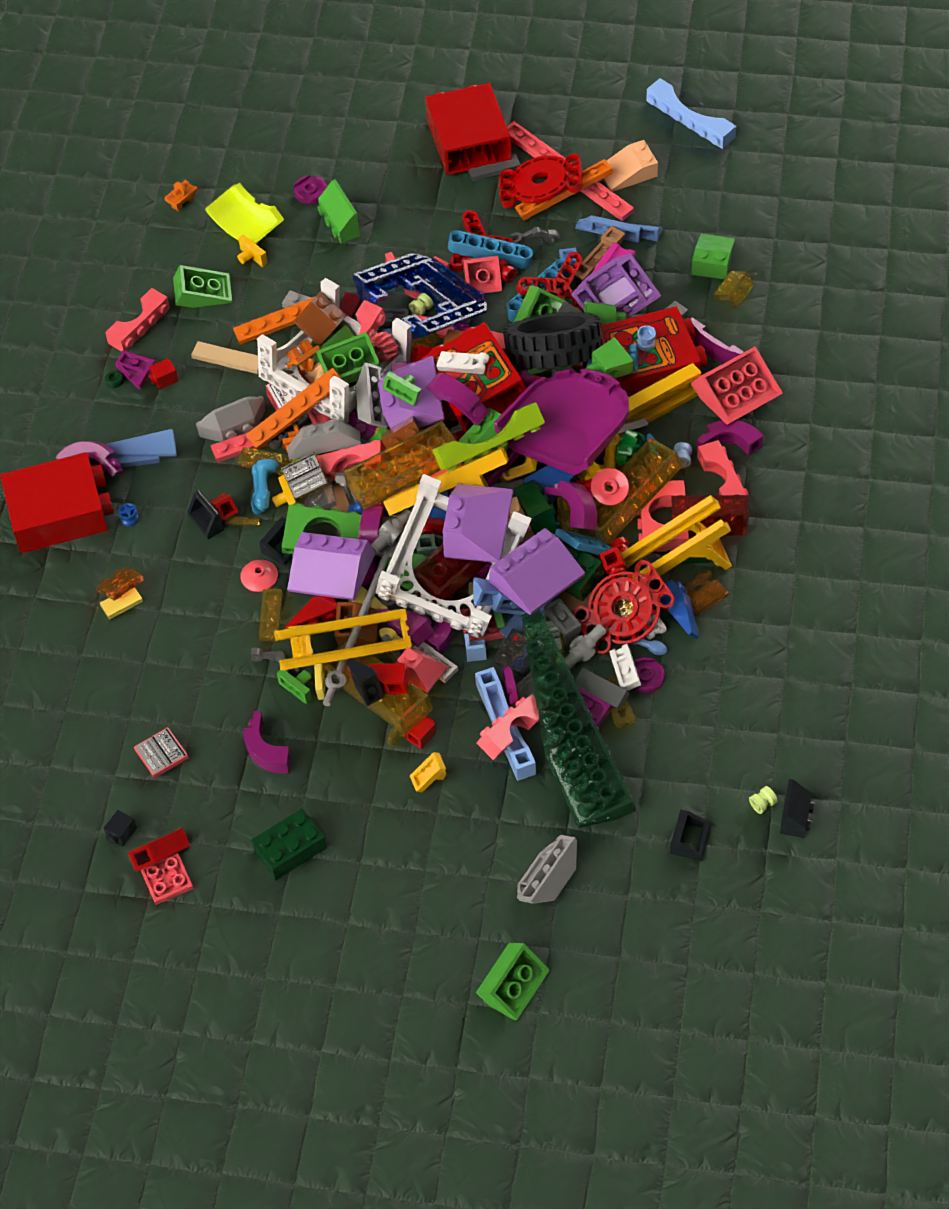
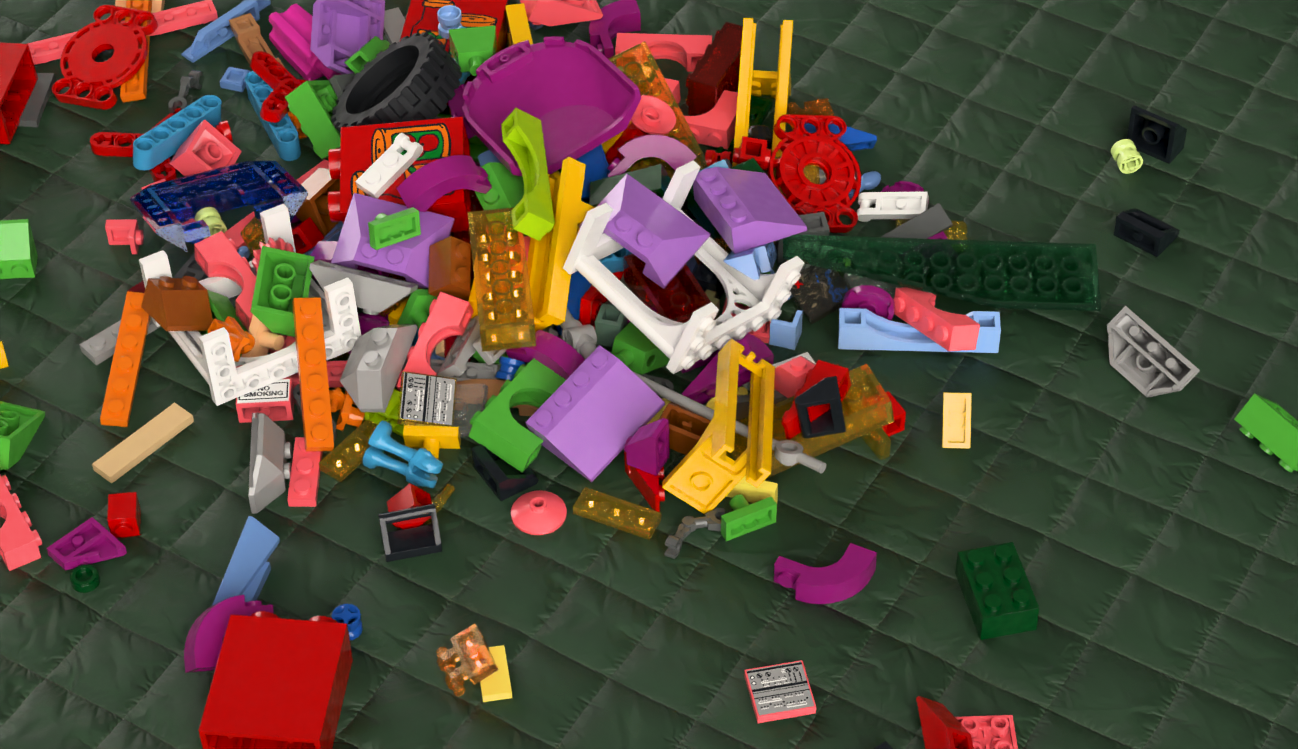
camera: 70 degrees left, 10 degrees down
light grey pin [558,623,607,673] -> none
none -> magenta slope [624,418,669,476]

